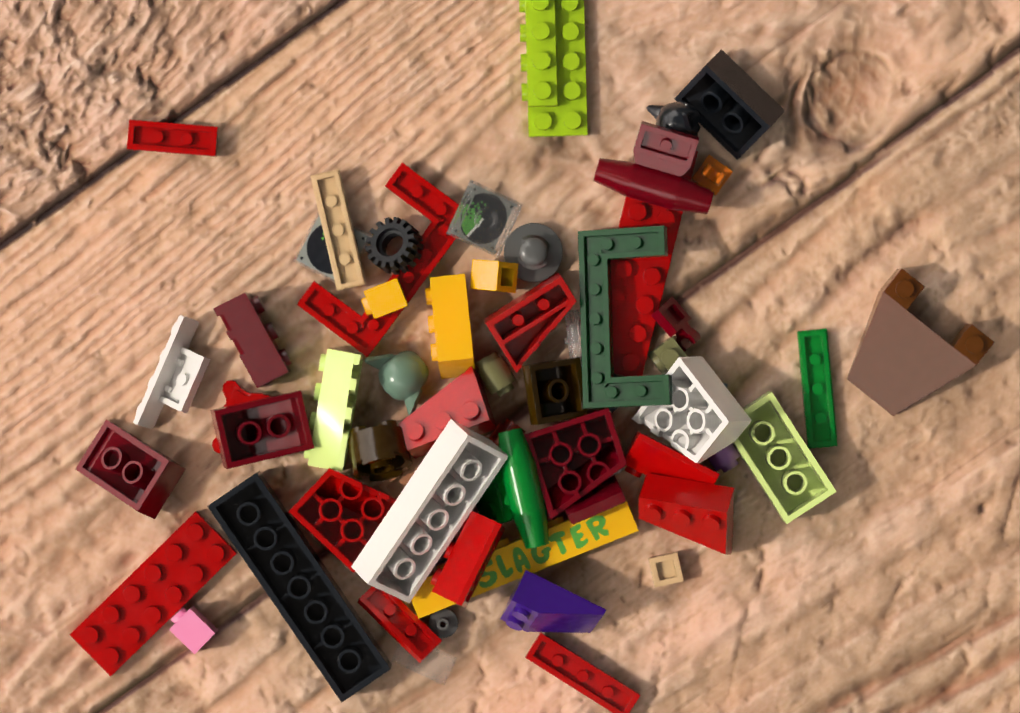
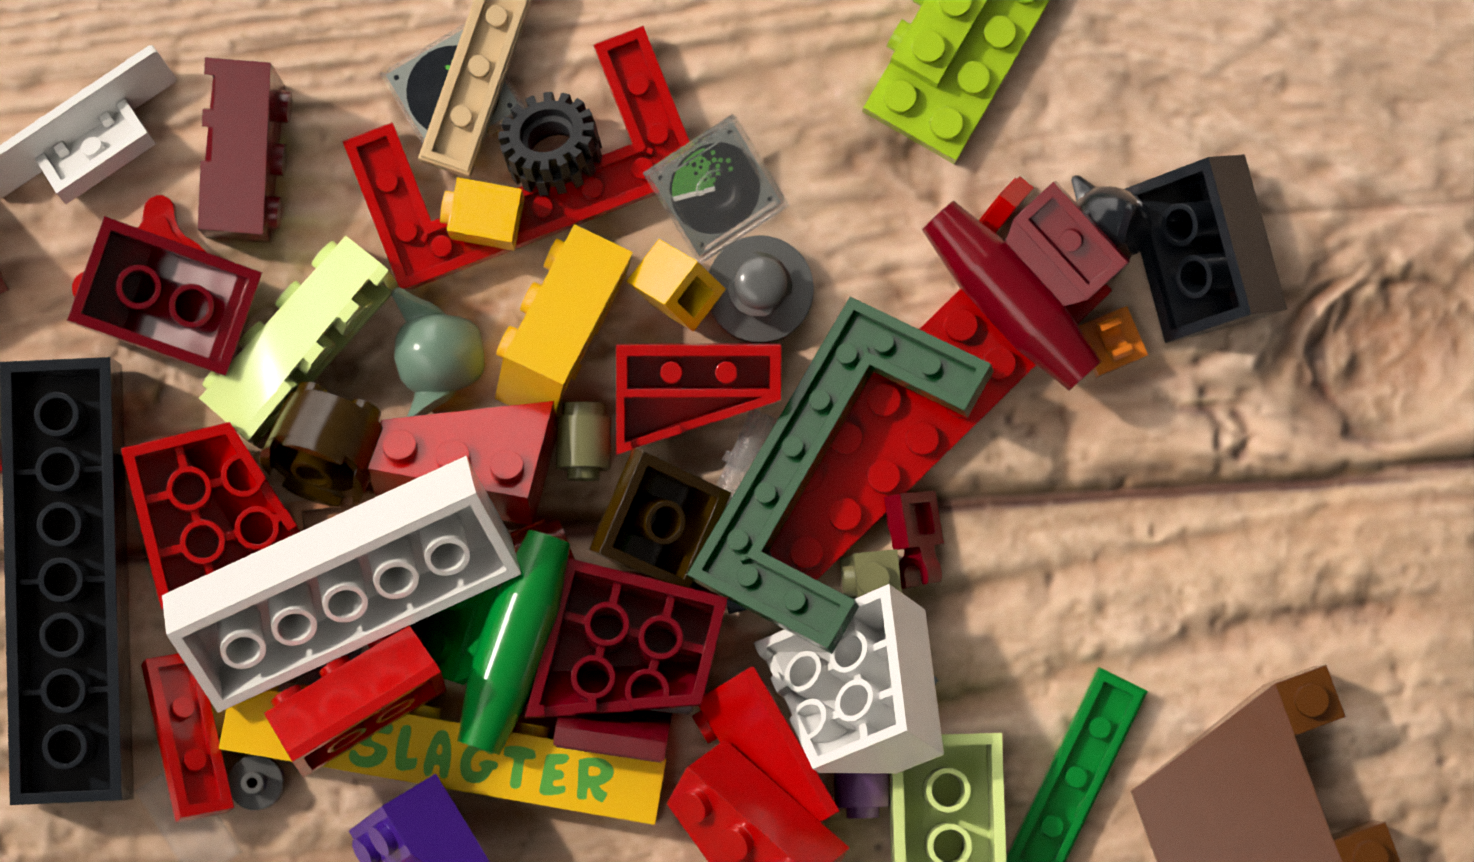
camera: 25 degrees right, 5 degrees down
none -> red tile [979,176,1034,233]

